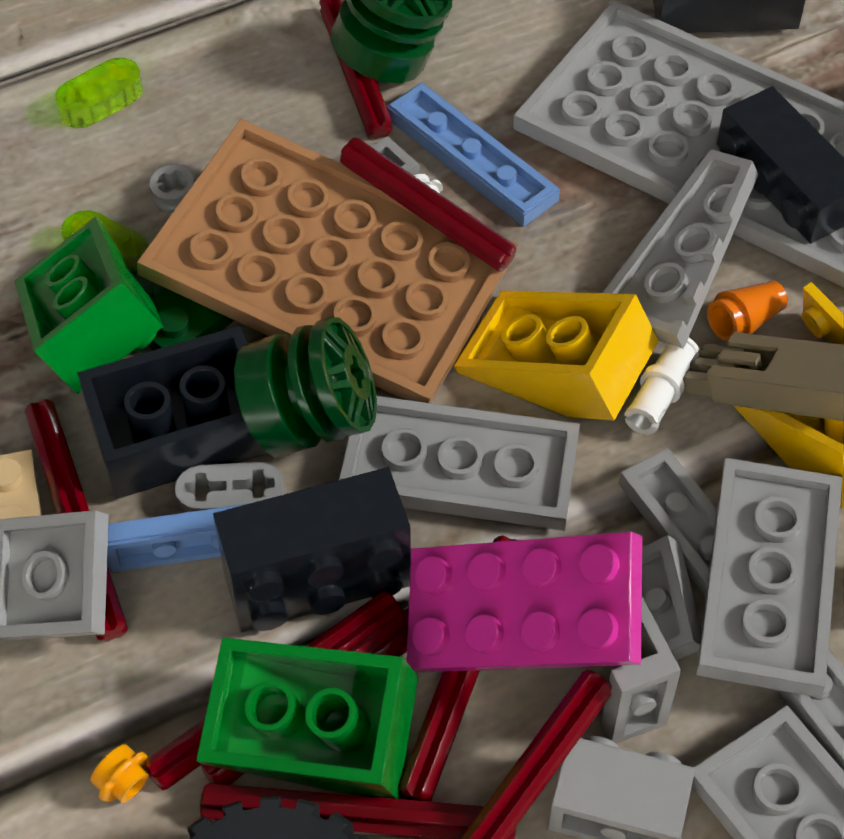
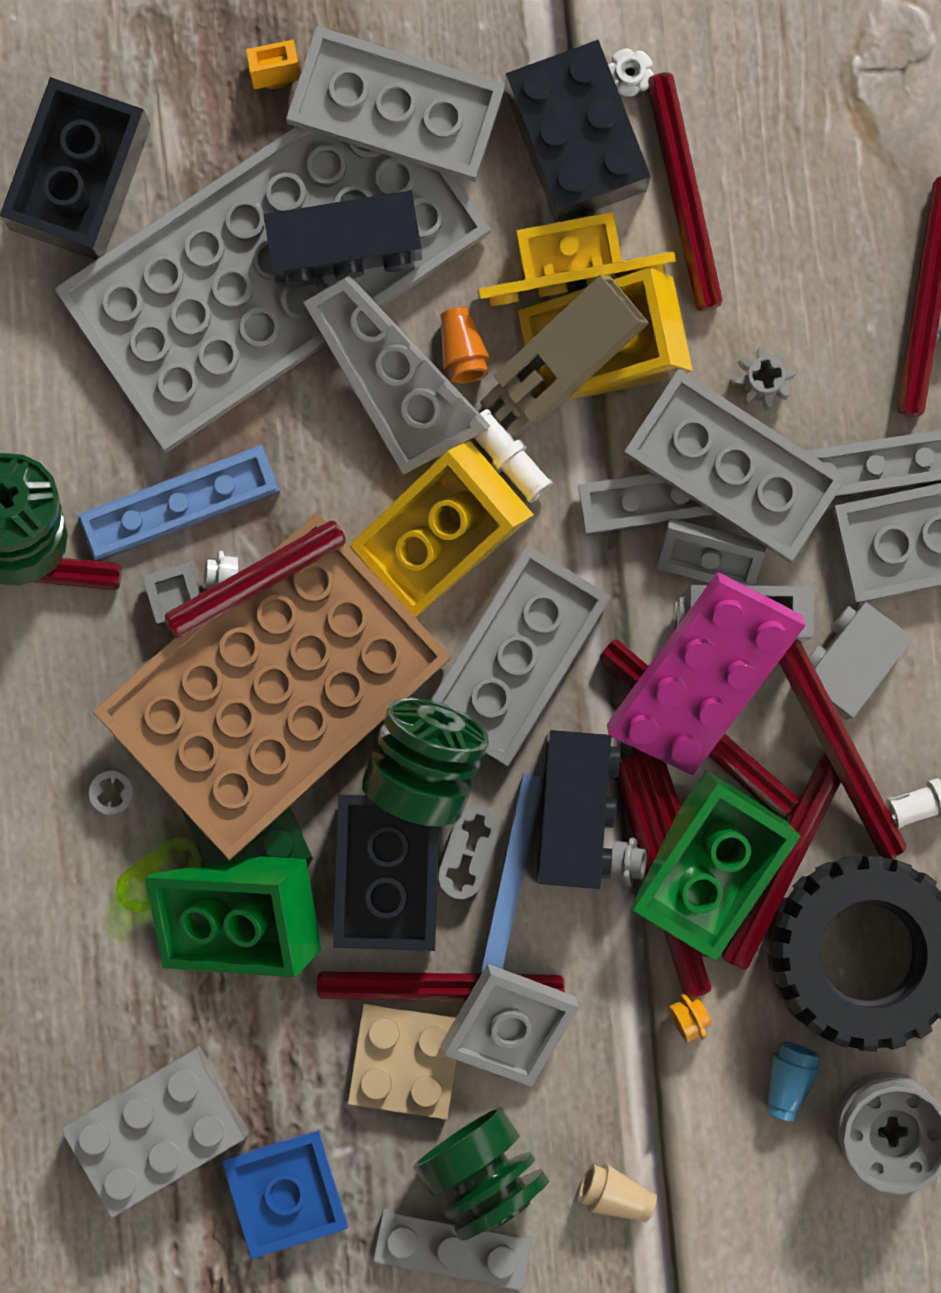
camera: 70 degrees left, 30 degrees up
none -> light grey plate [610,838,646,887]

